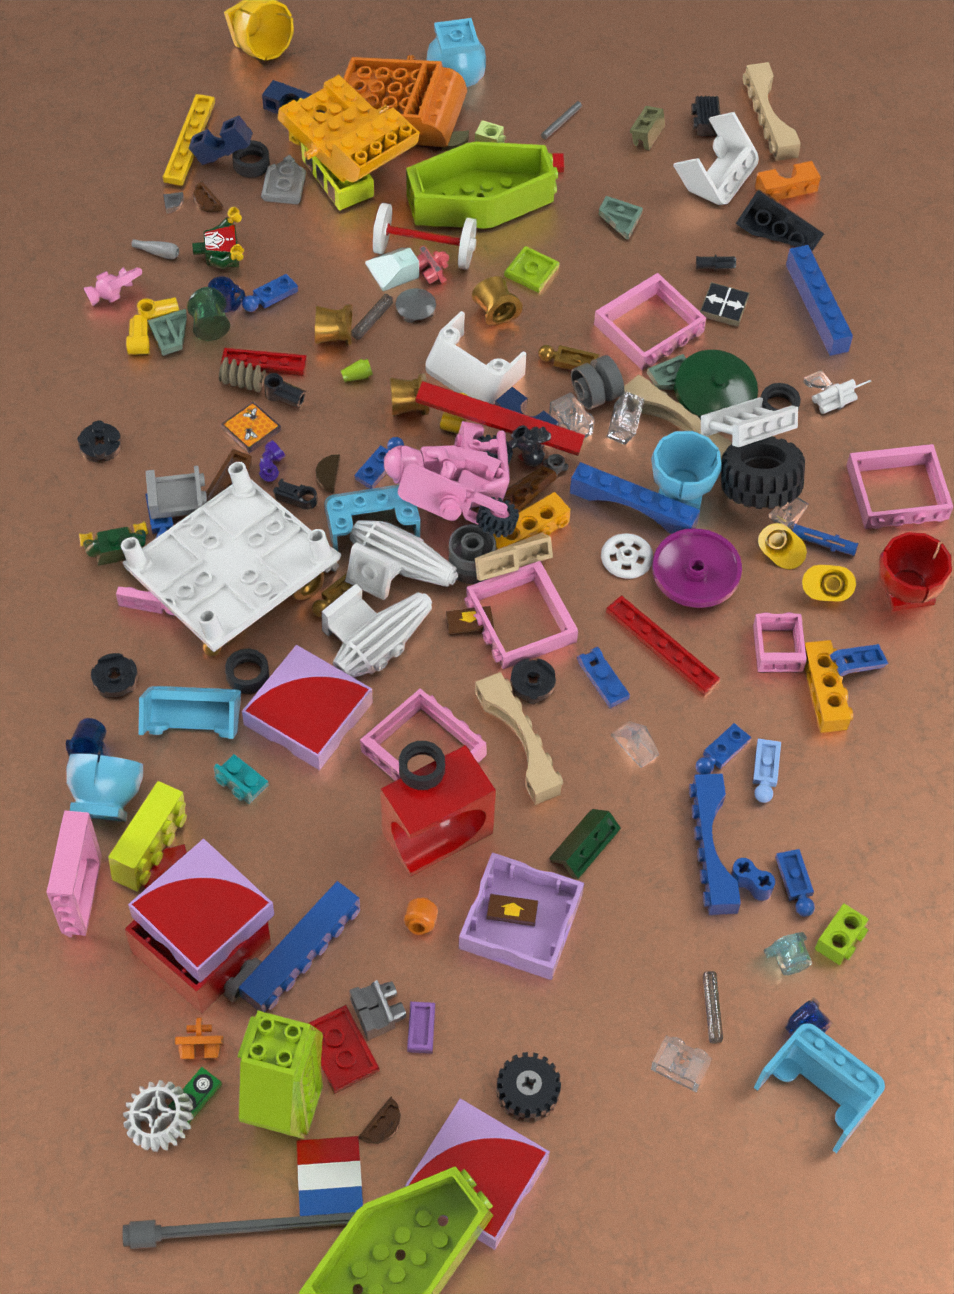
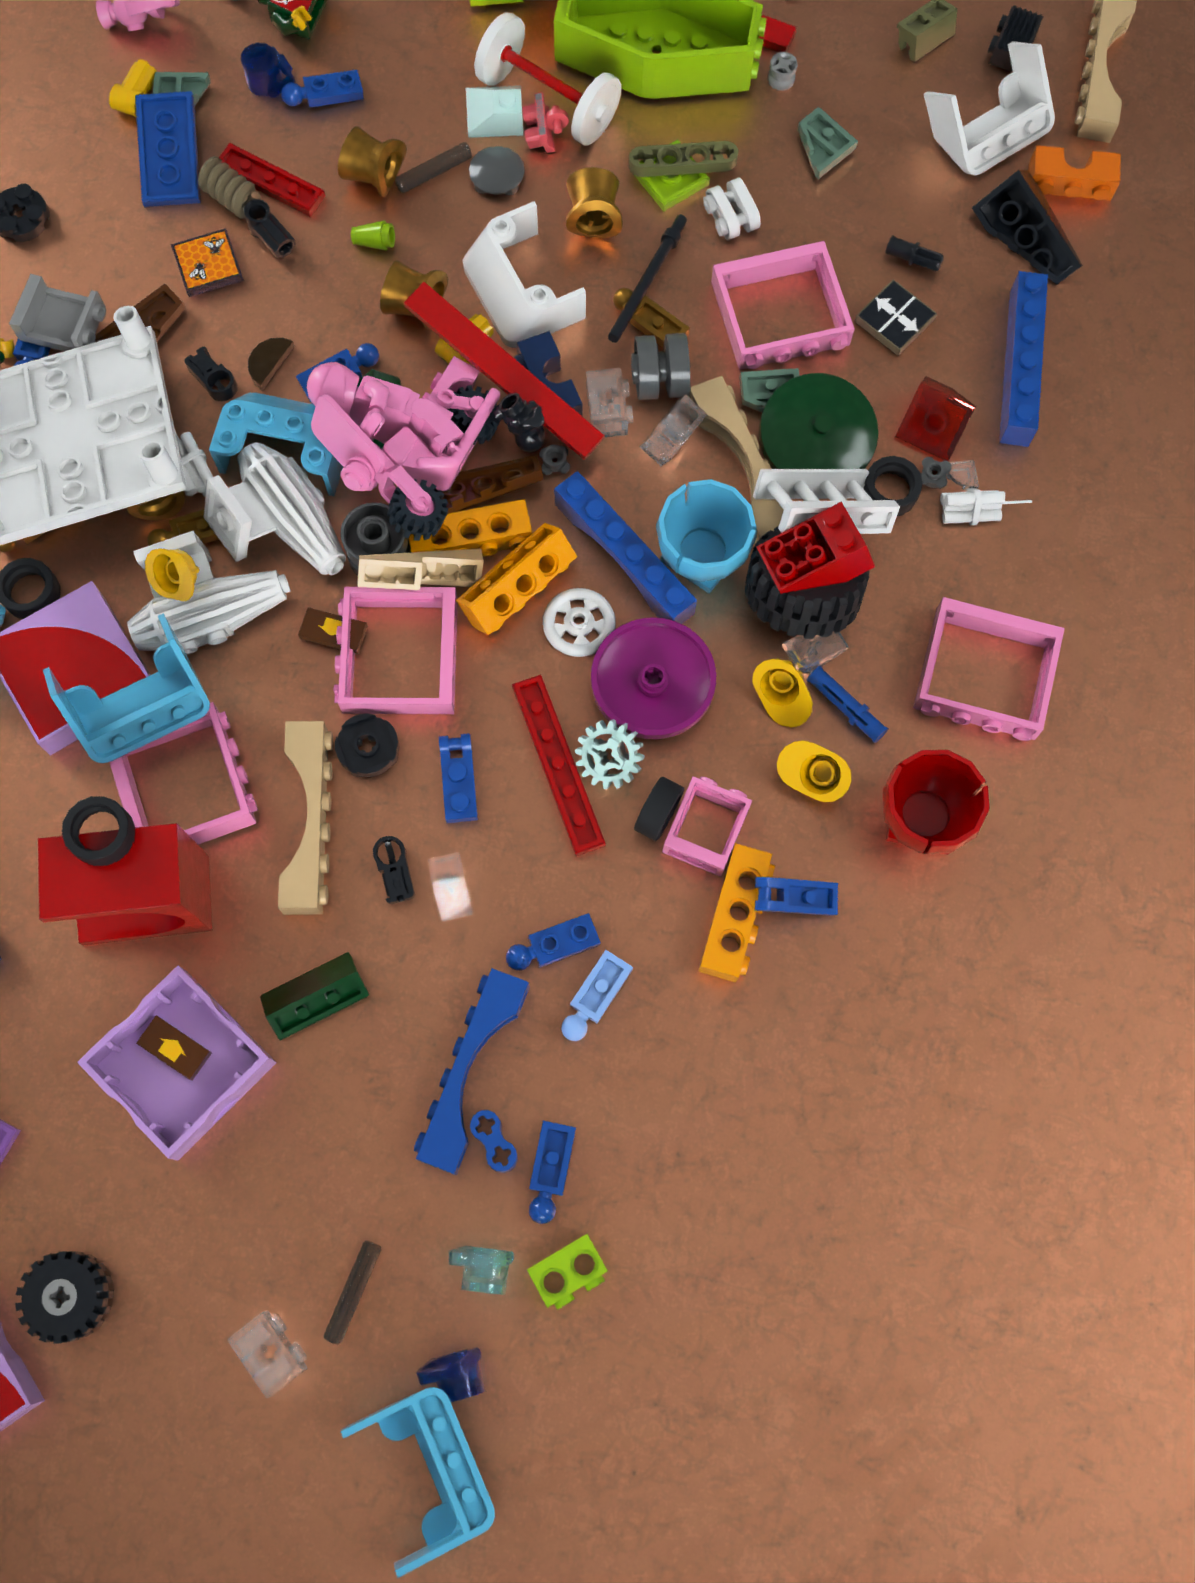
camera: 25 degrees right, 15 degrees up
yellow piece [137,297,179,326] -> none
clear green hat [187,287,230,341] -> none
dark purple arm [259,440,286,482] -> none
orange head [404,897,438,935] -> none
none -> medium azure windscreen [43,613,210,763]
none -> blue tile [135,91,201,207]
none -> yellow piece [145,548,200,601]
none -> black piece [373,836,415,904]
none -> light orange brick [455,523,577,635]
none -> light aqua gear [575,719,645,789]
none -> black bar [608,214,687,343]
none -> olive beam [629,141,739,177]
none -> black tyre [634,777,684,841]
none -> white brick [703,177,761,240]
none -> red slope [756,502,875,594]
none -> light grey wheel [768,52,798,90]
none -> clear red slope [895,376,976,461]
none -> dark grey plate [921,457,951,488]

